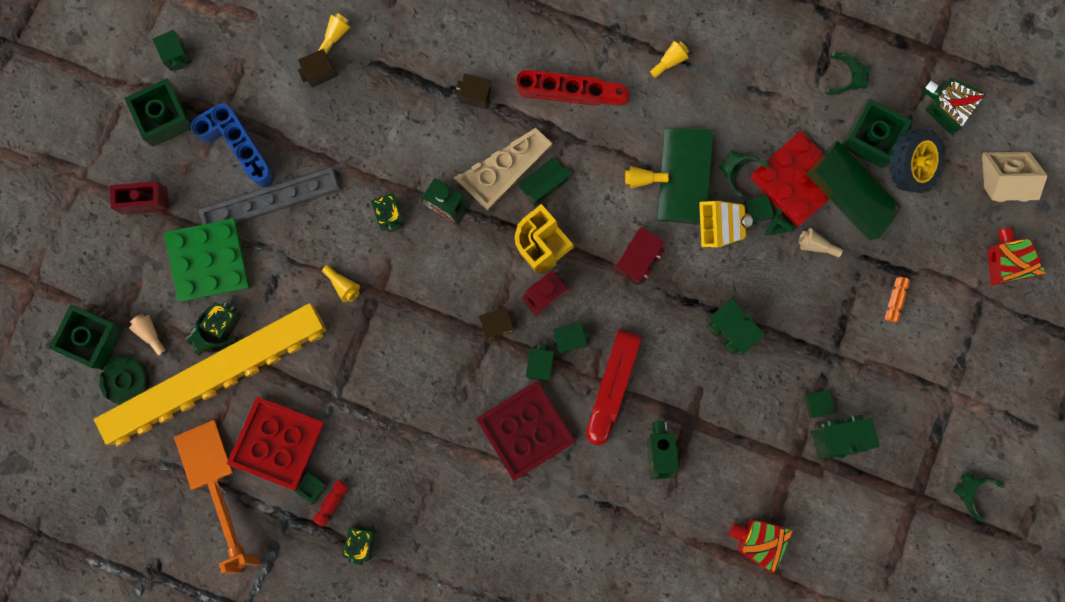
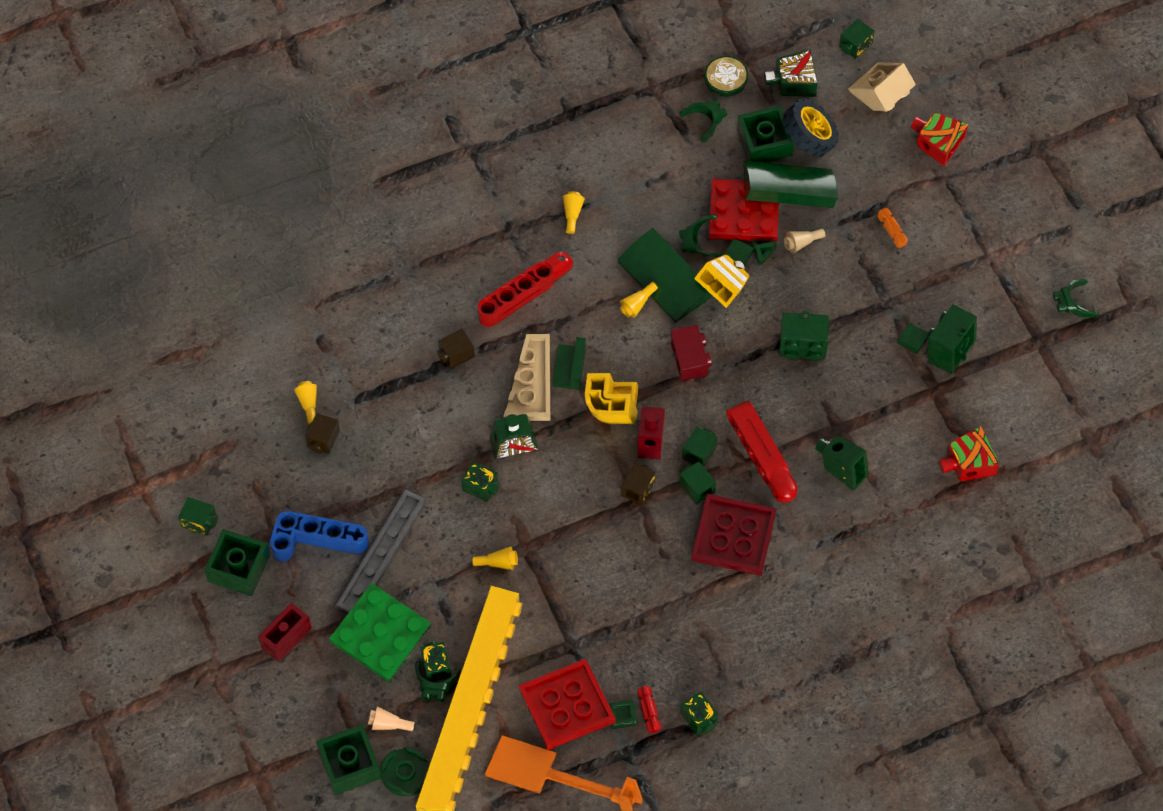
camera: 45 degrees left, 20 degrees down
none -> tile [704,56,748,97]
none -> dark green brick [839,19,874,59]

